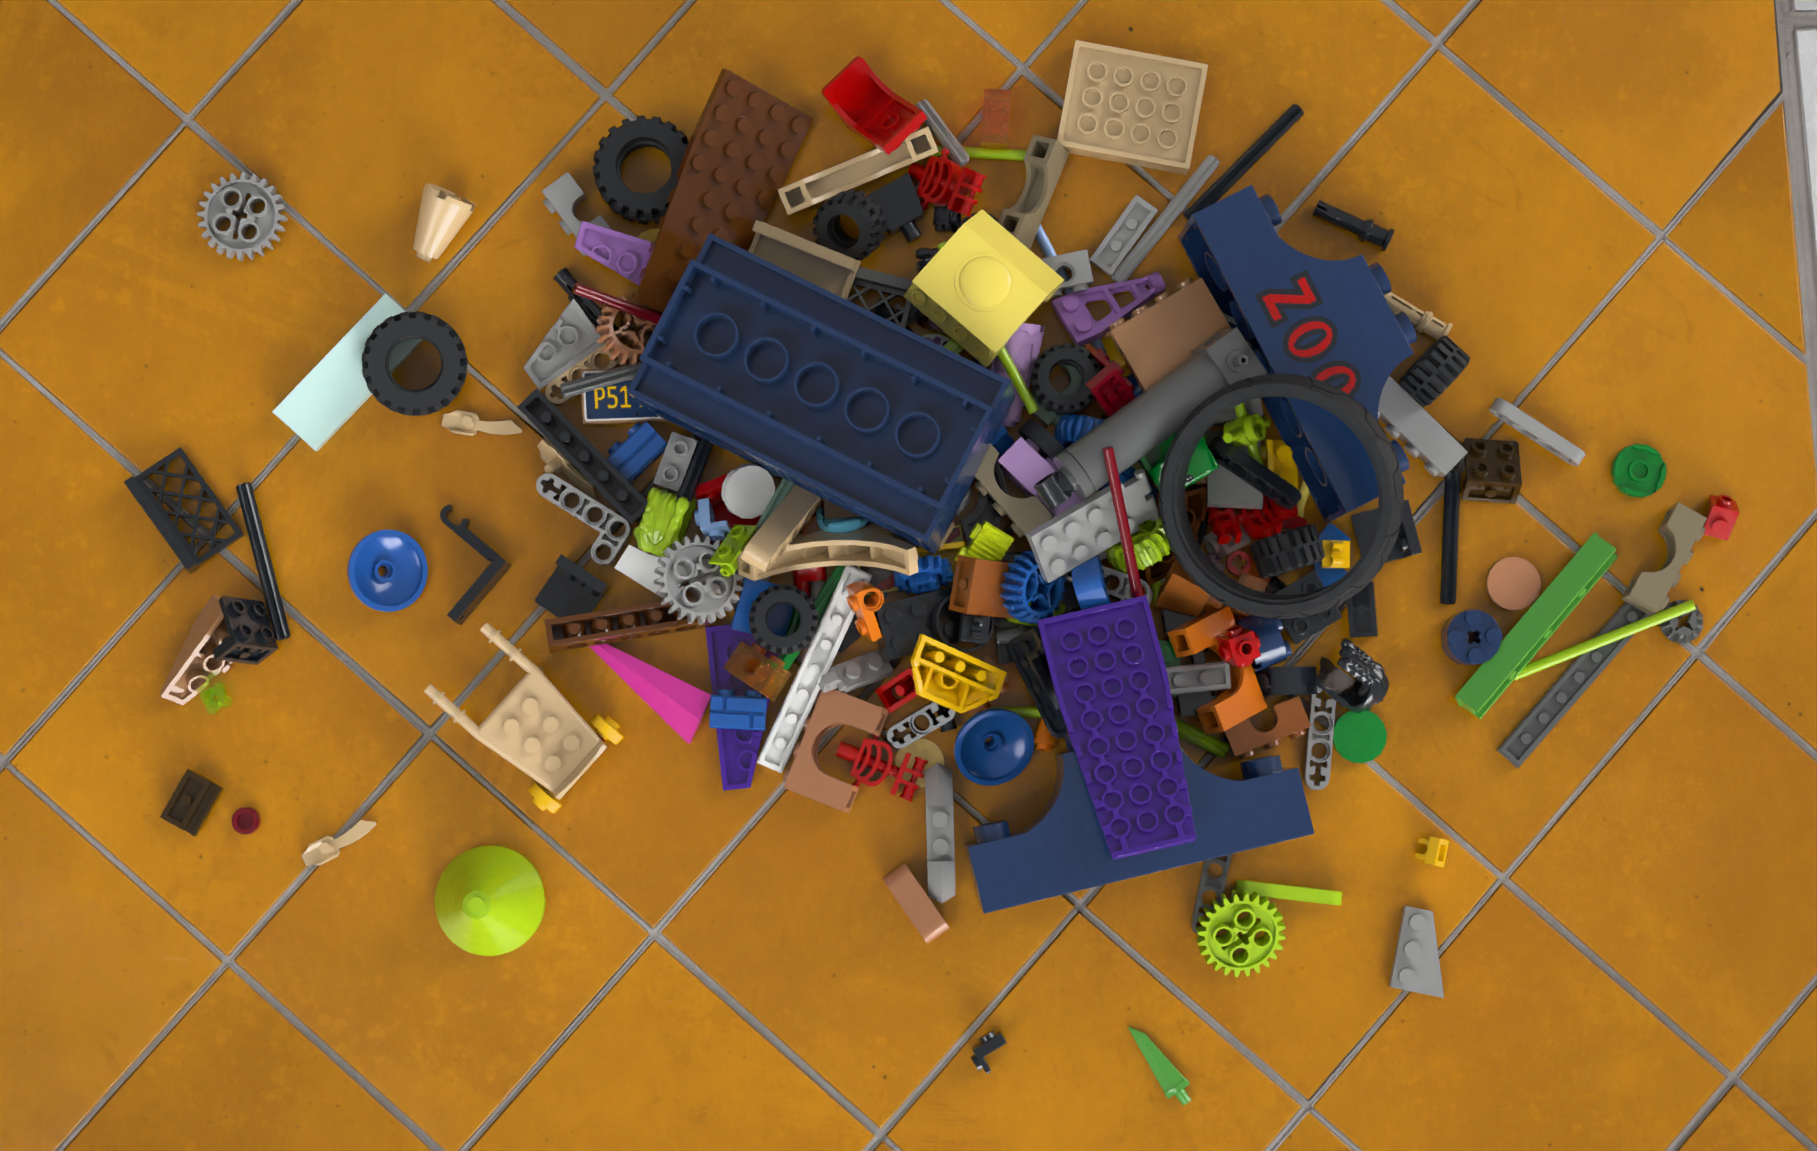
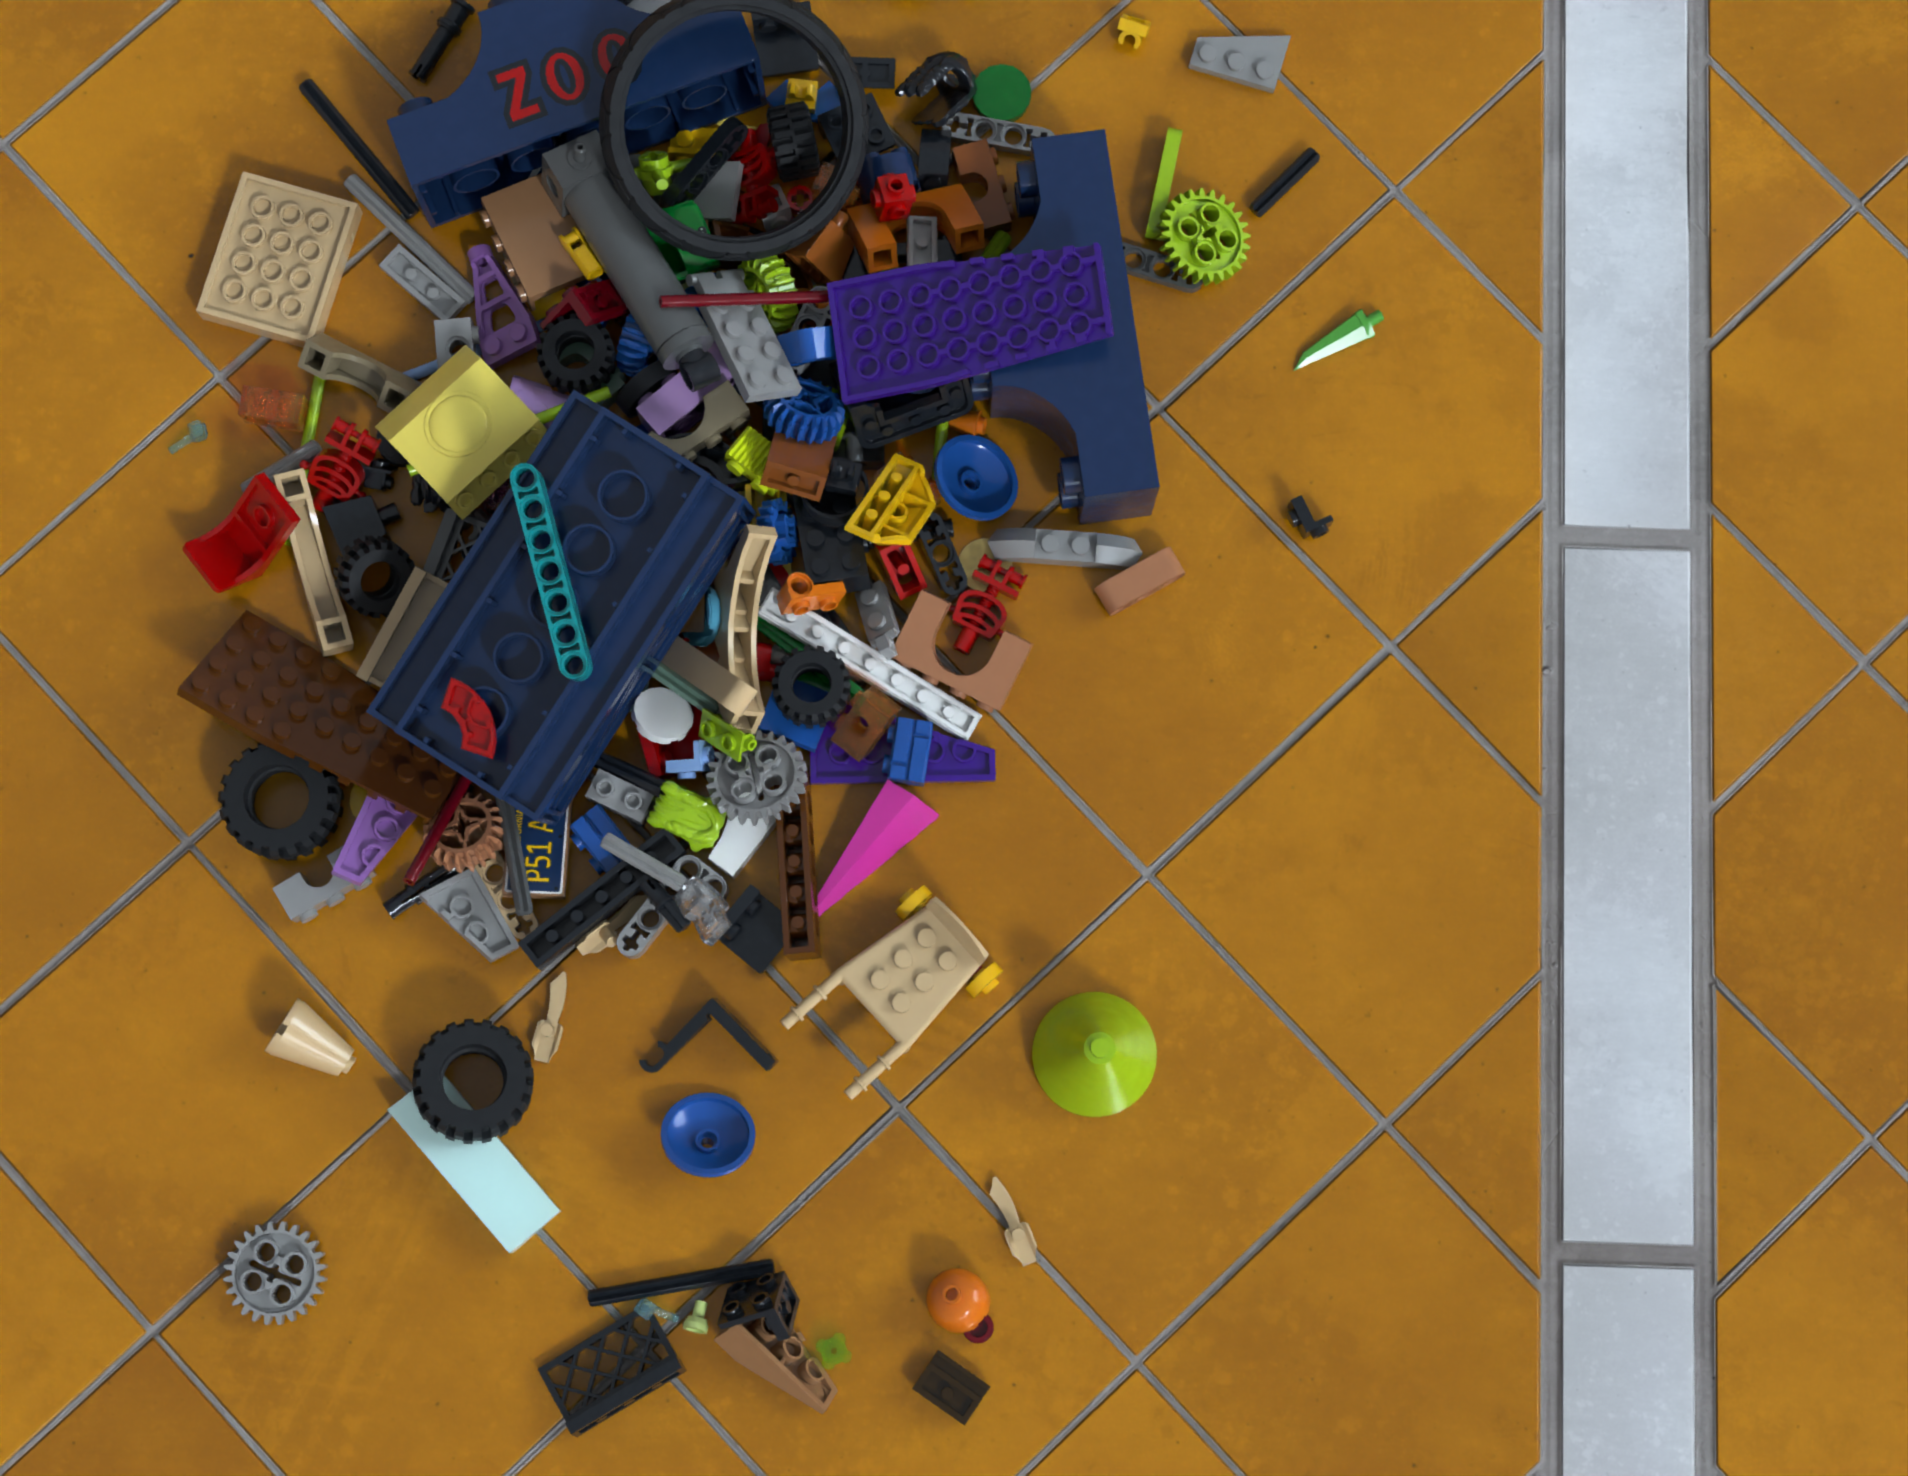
camera: 80 degrees left, 5 degrees down
none -> clear light blue hand [168,420,208,454]
none -> red tile [441,677,497,759]
none -> teal beam [510,463,593,682]
none -> yellow bar [558,226,604,281]
none -> light grey axle [600,833,686,891]
none -> clear light blue hand [633,1298,679,1323]
none -> black axle [639,877,691,933]
none -> clear brick [675,875,732,946]
none -> yellowish green piece [683,1300,709,1334]
none -> orange cylinder [926,1268,991,1333]
none -> black axle [1249,147,1320,217]

